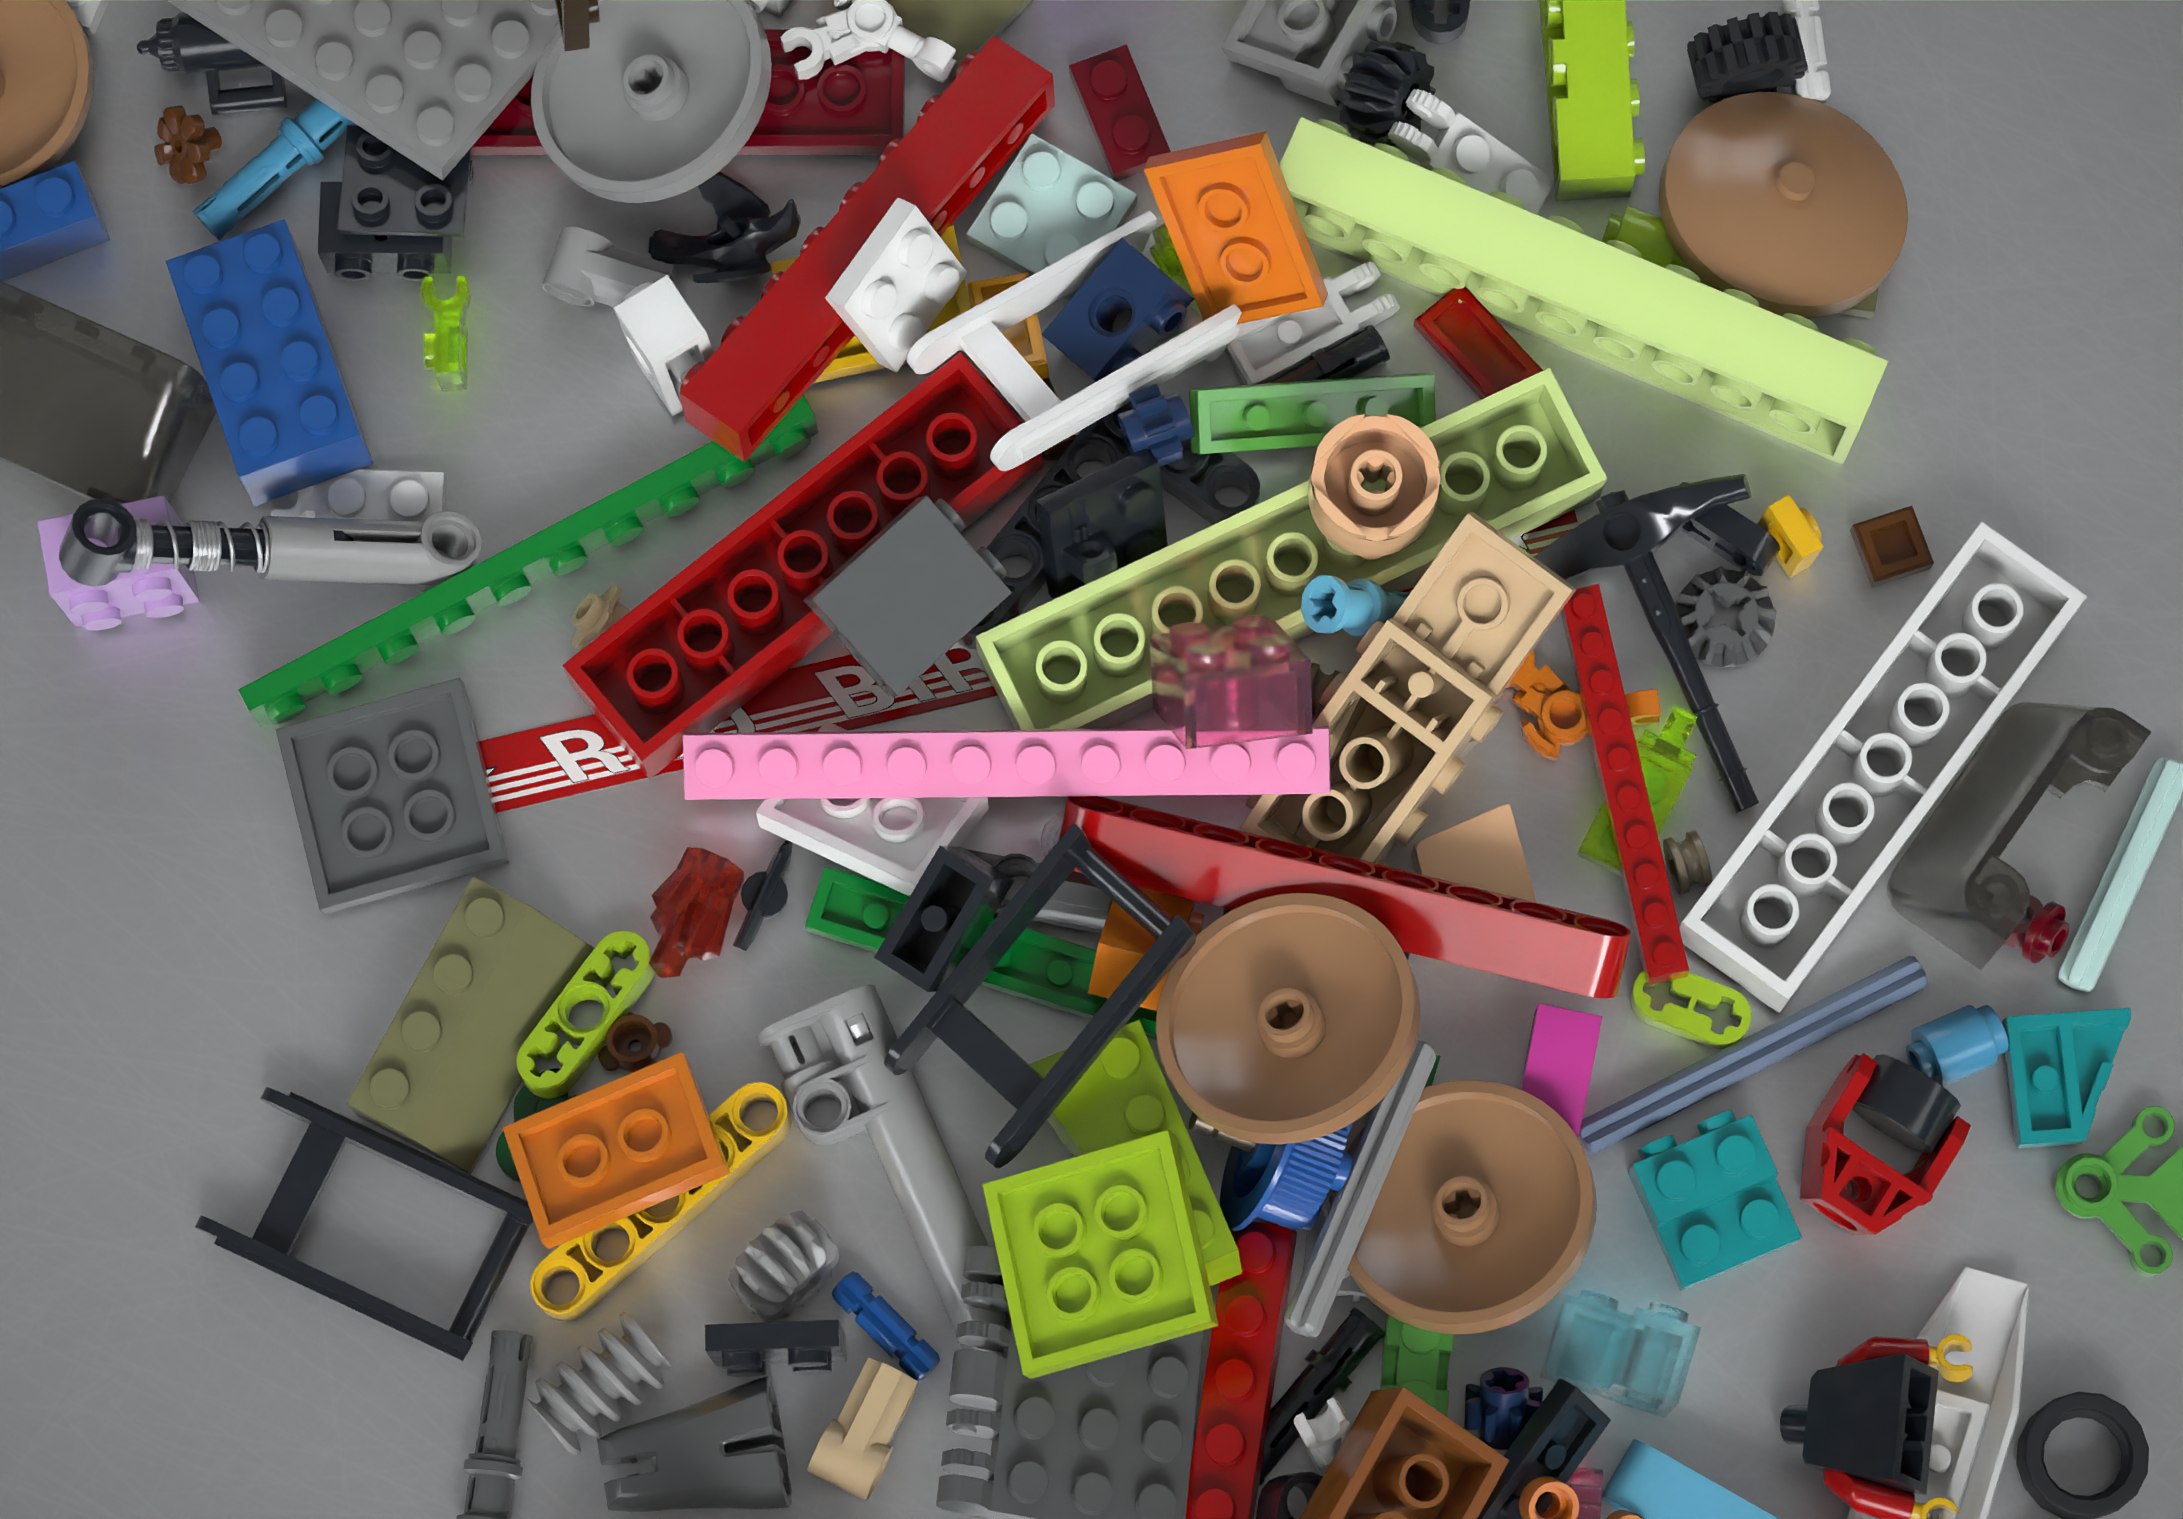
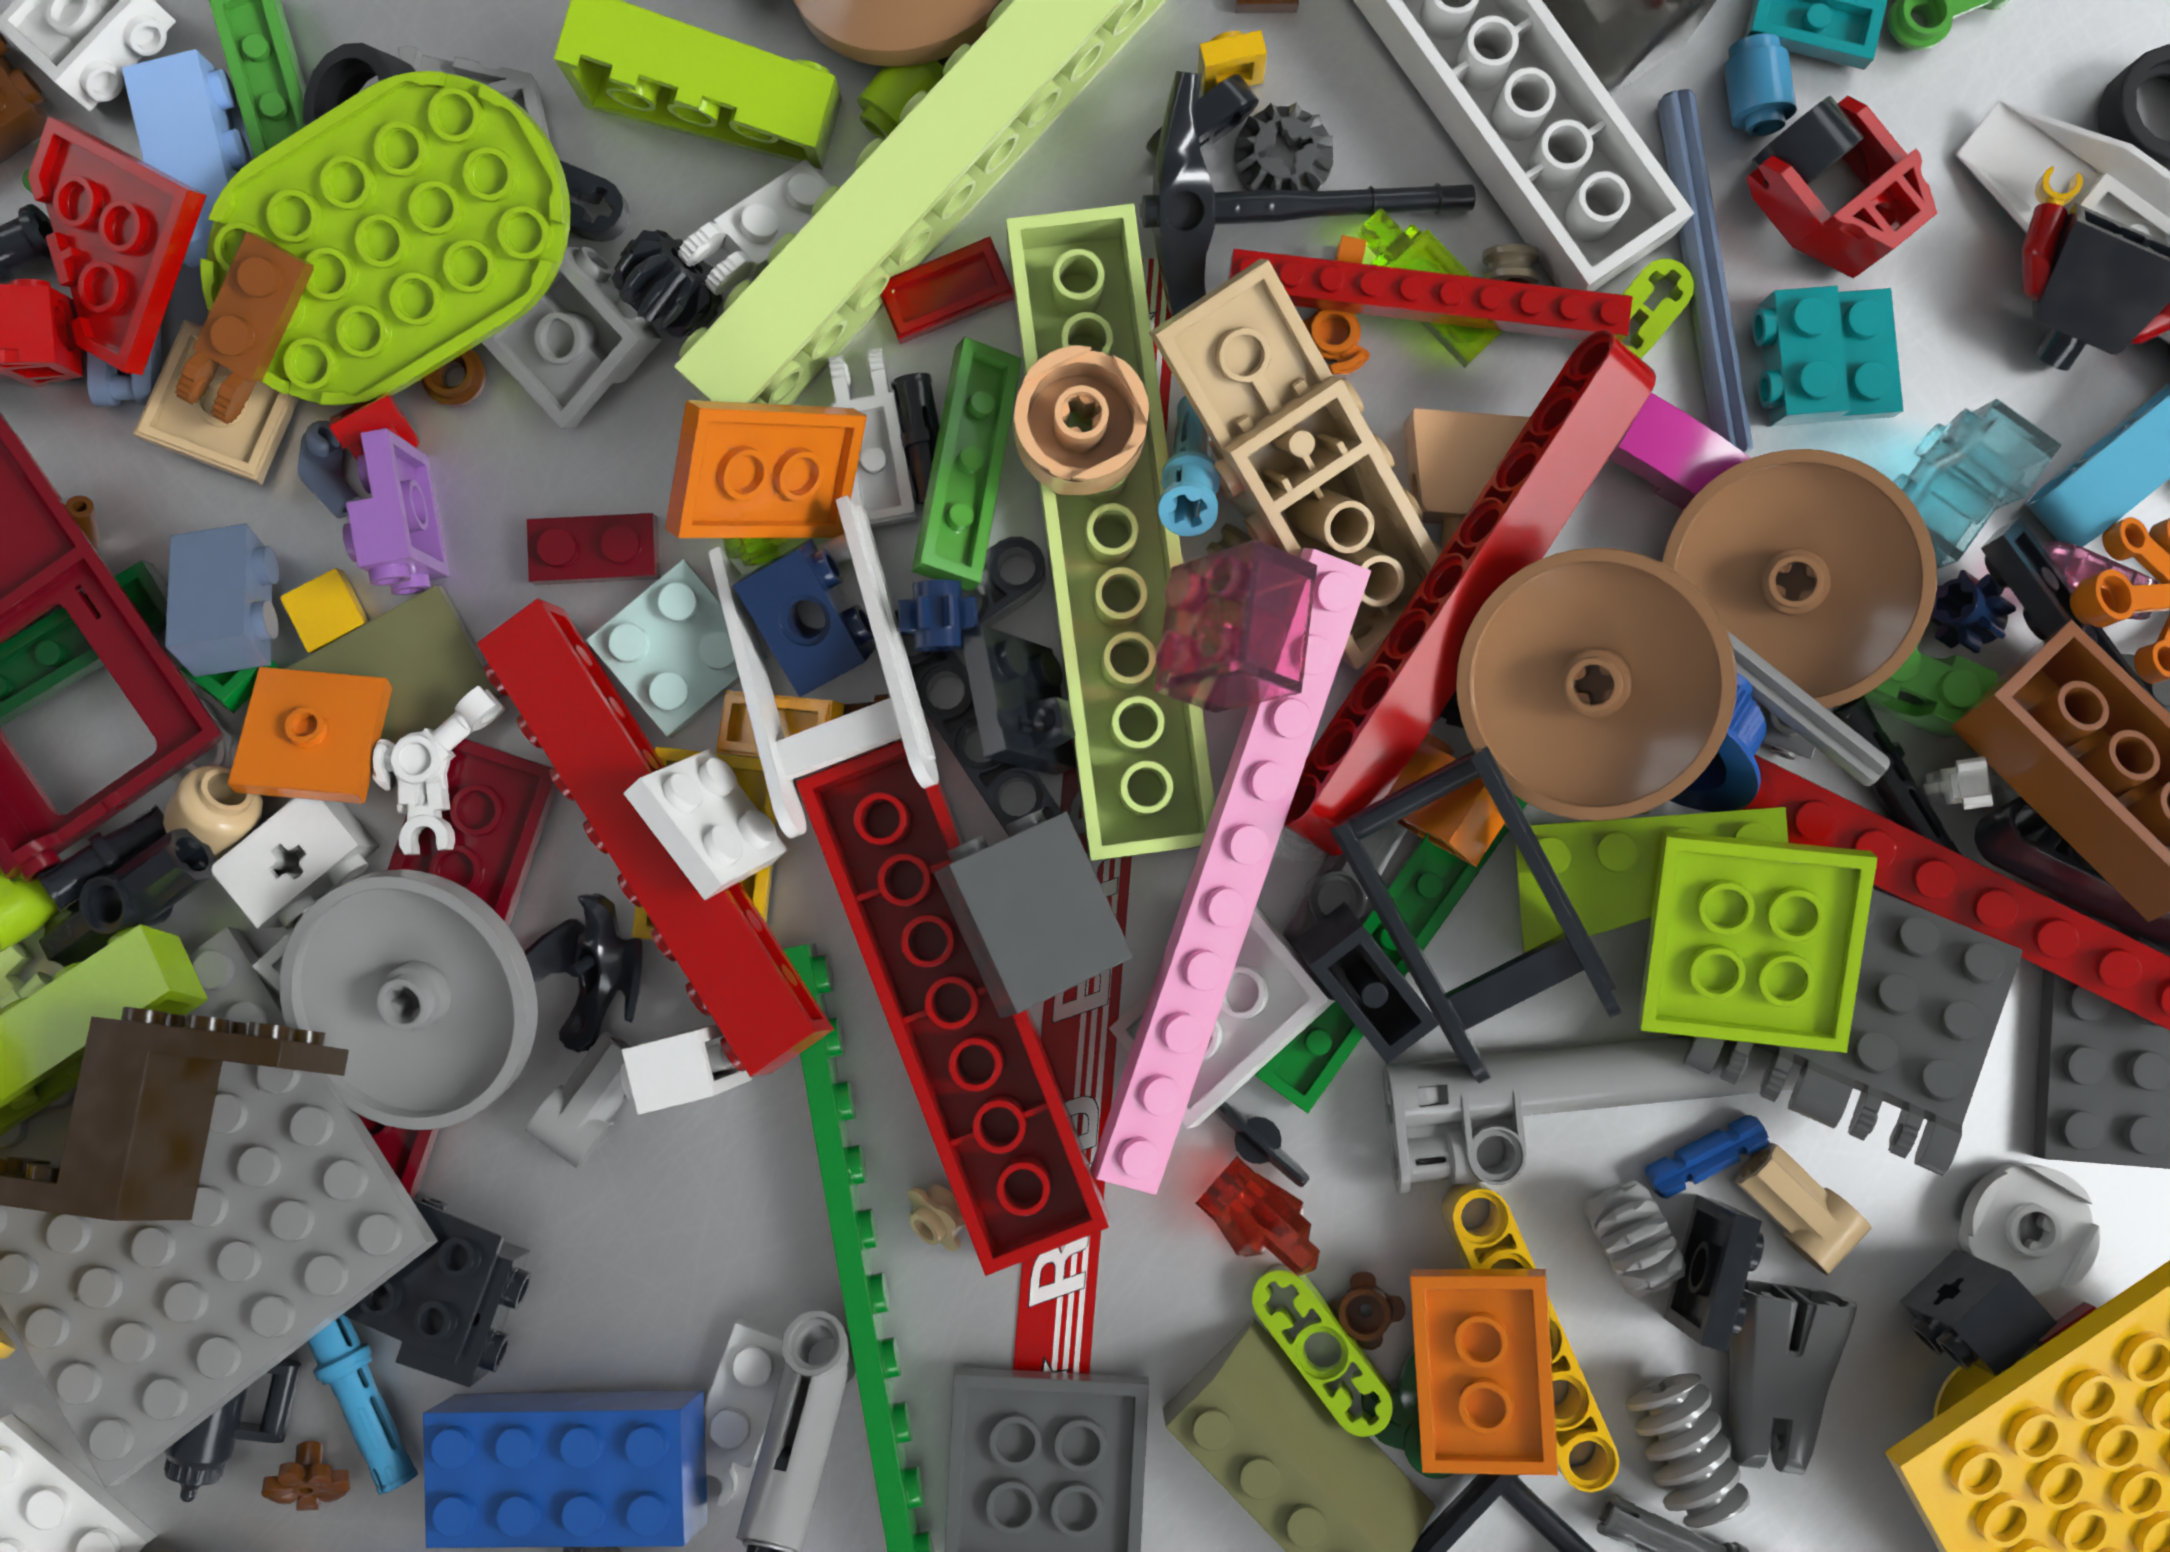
camera: 75 degrees left, 10 degrees up
clear neon green plate [421,276,471,391] -> none

